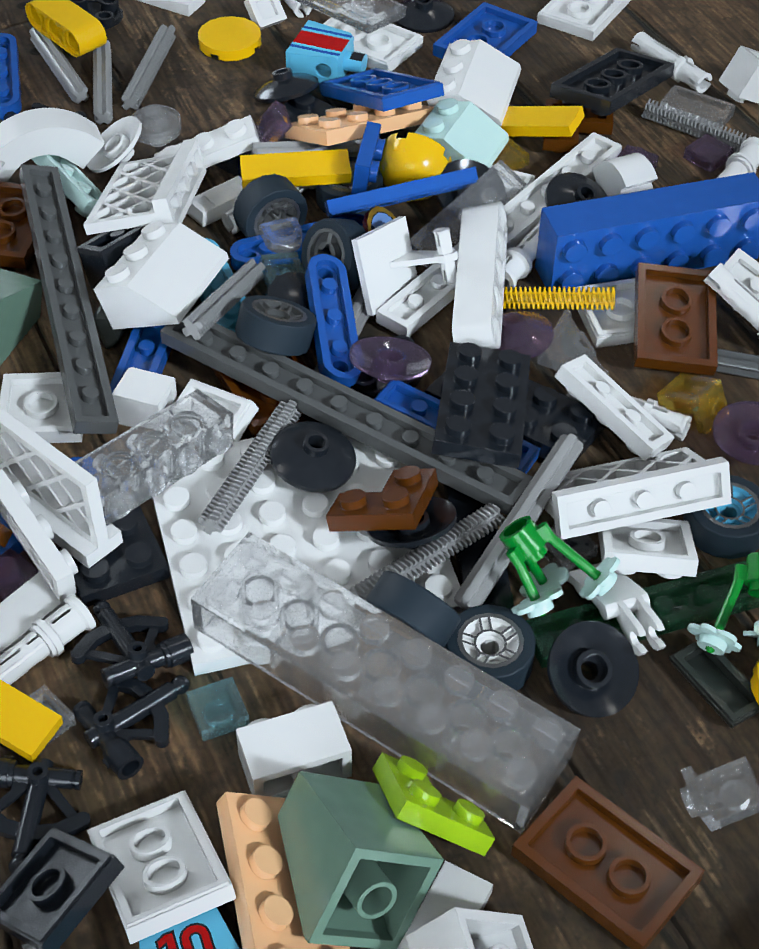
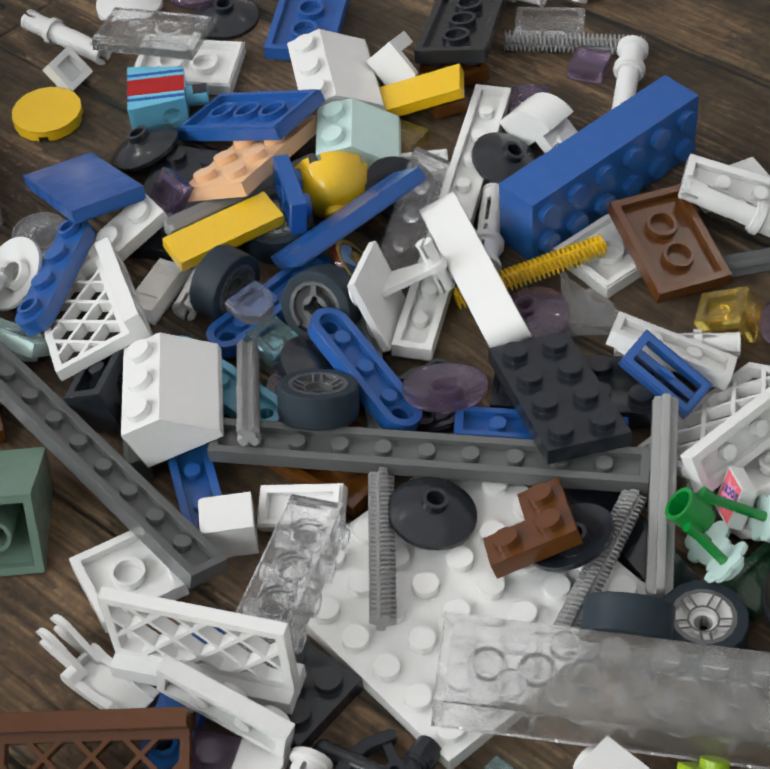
camera: 20 degrees left, 0 degrees up
none -> blue plate [15,219,96,336]
none -> blue tile [23,152,146,224]
none -> white panel [366,31,418,85]
none -> blue tile [617,329,713,419]
none -> white tile [715,466,758,530]

